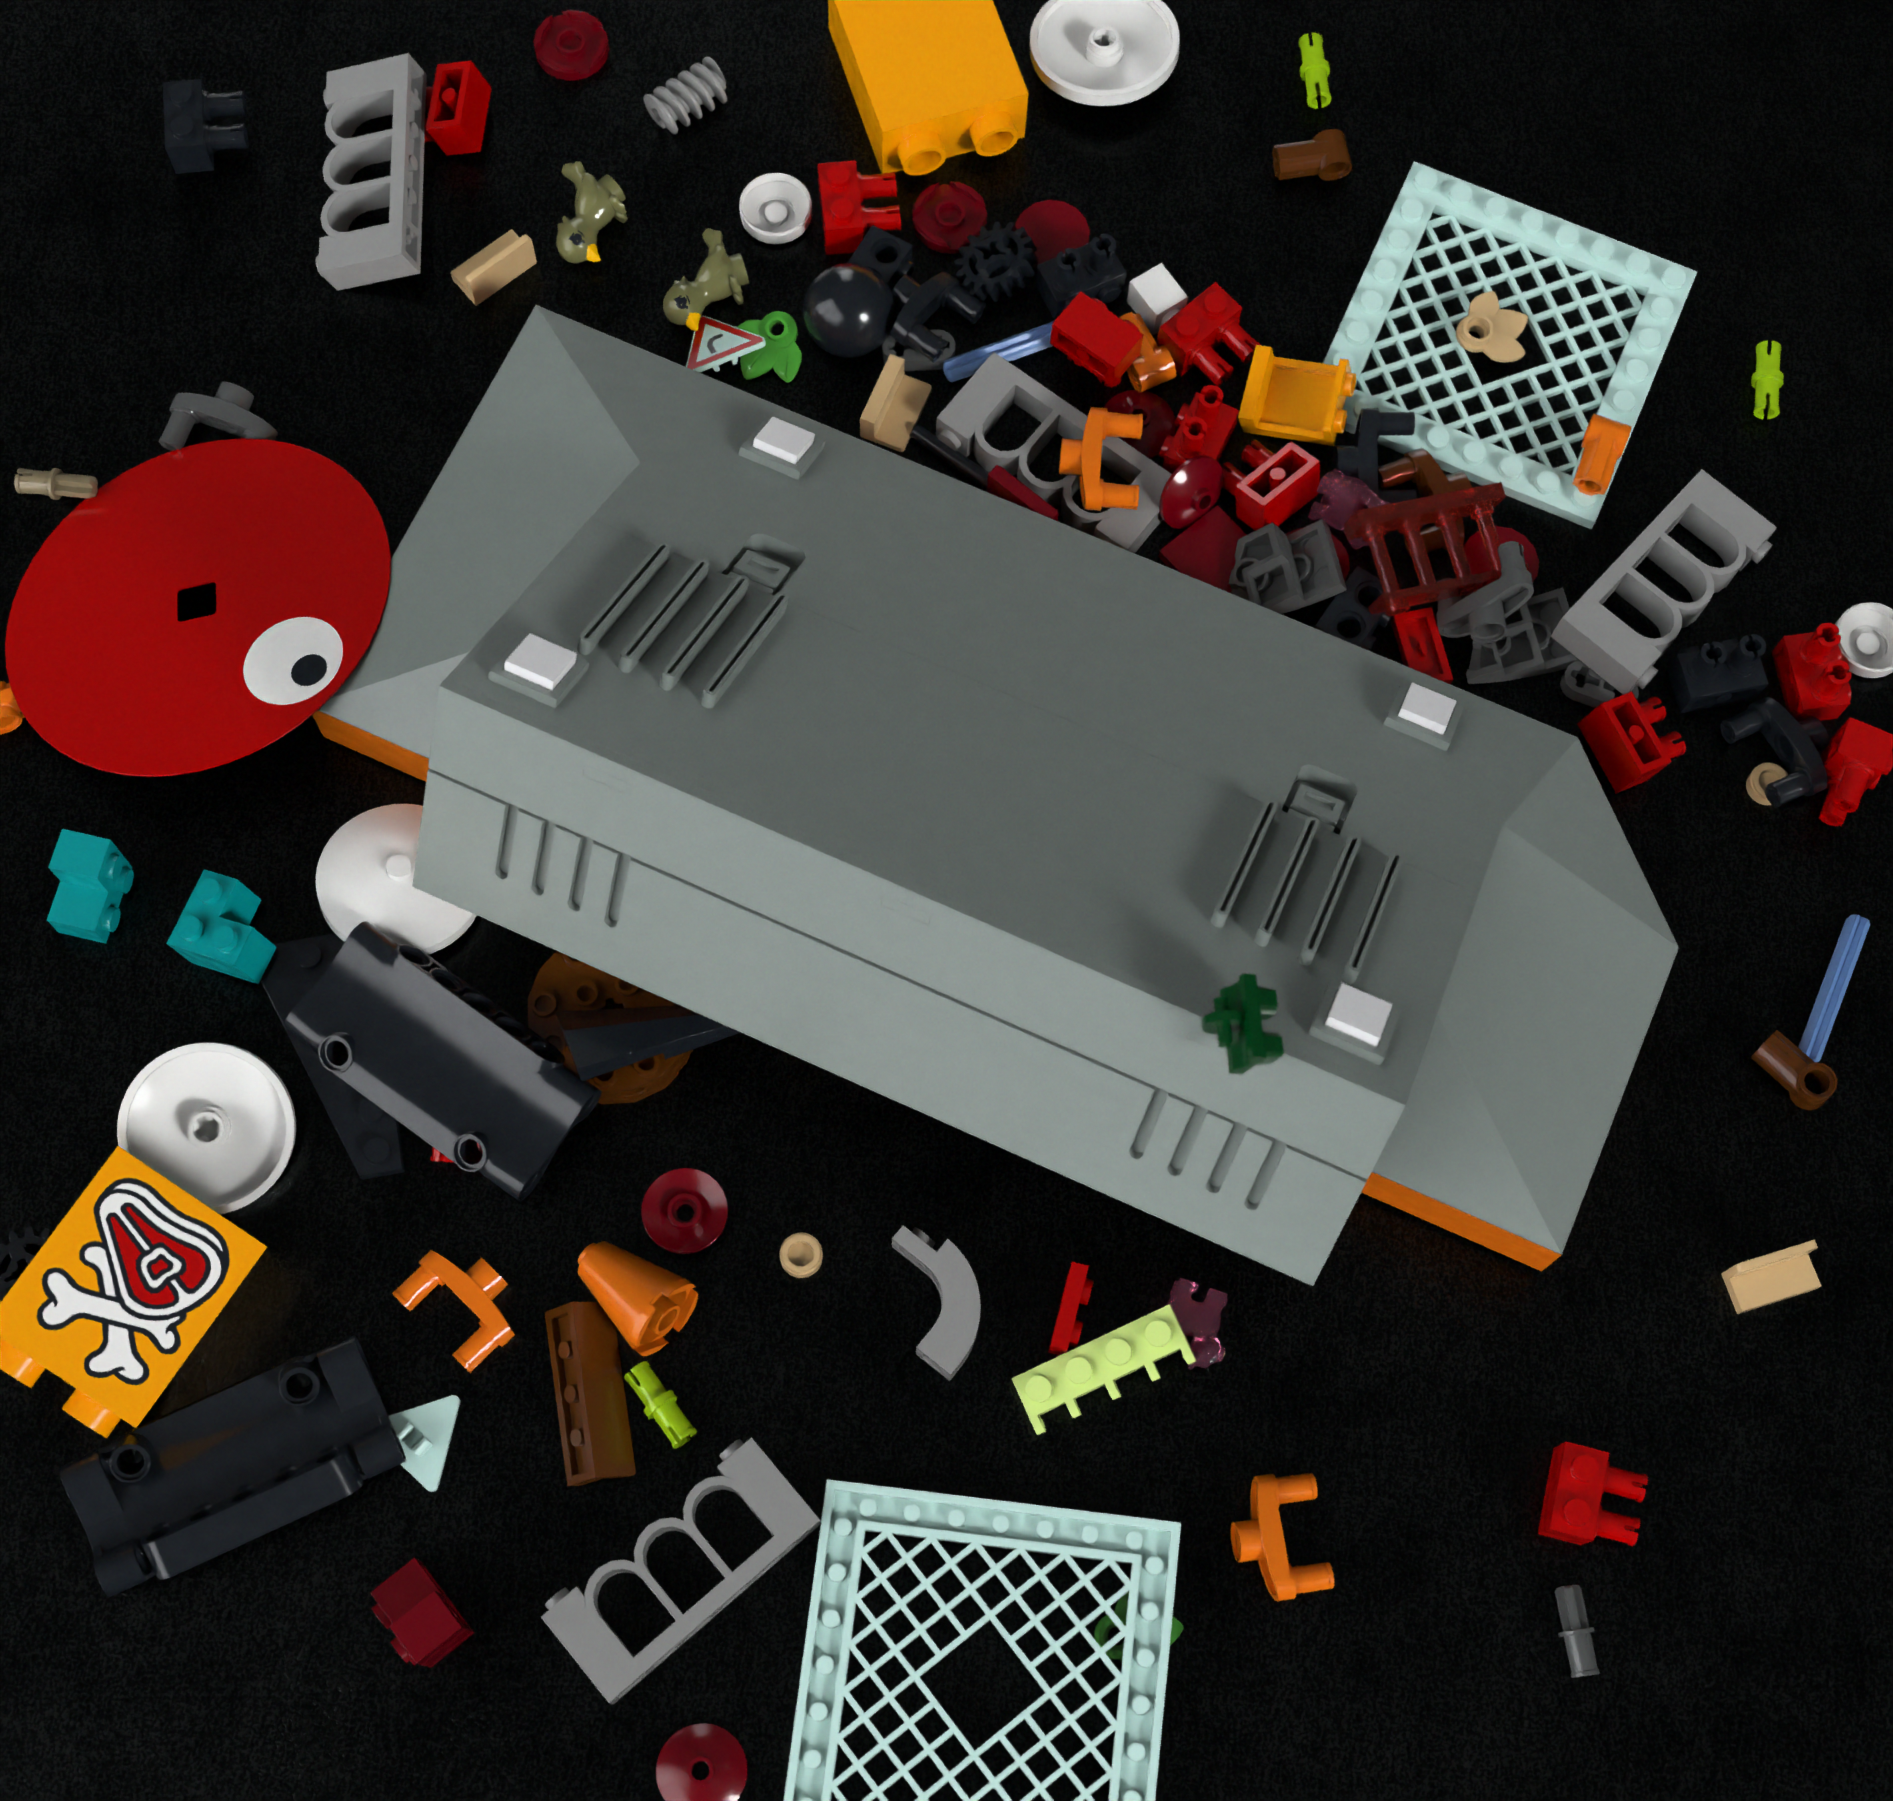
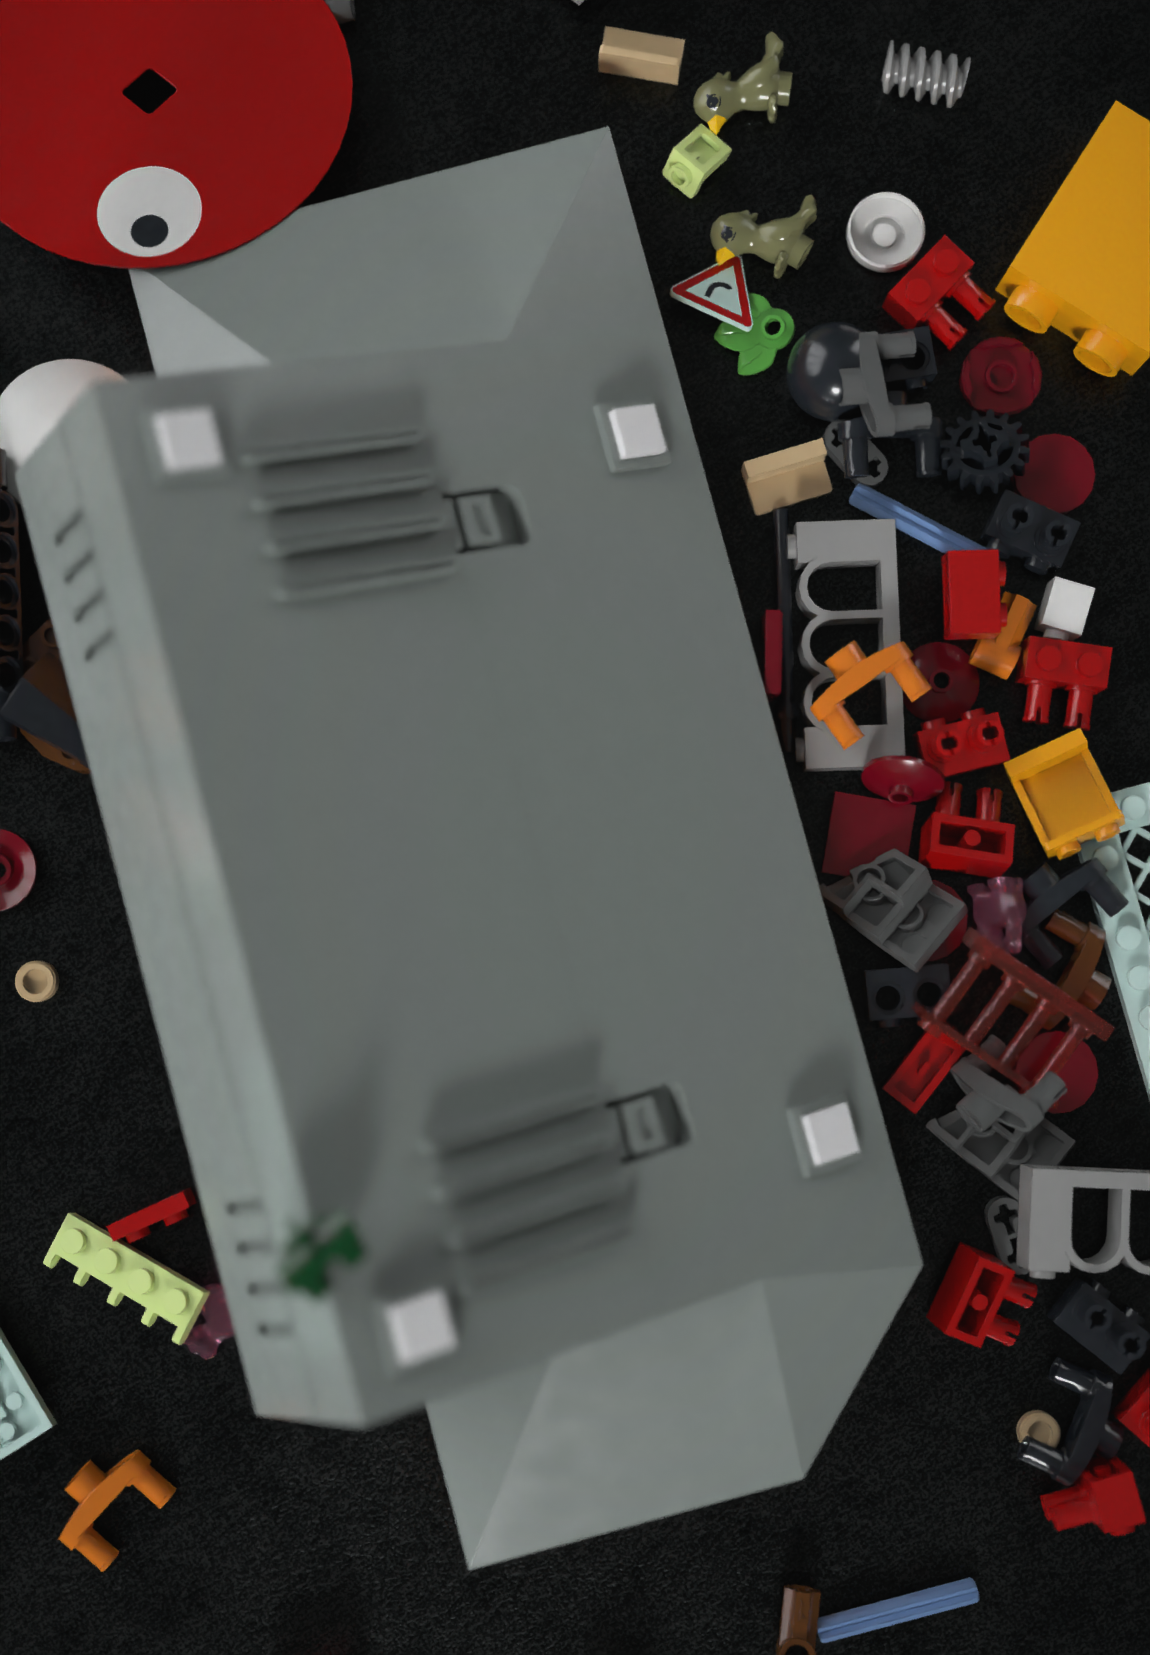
camera: 60 degrees right, 15 degrees up
light grey arch [892,1225,981,1381] -> none
none -> yellowish green bracket [662,123,732,198]
none -> dark grey connector [839,331,932,437]

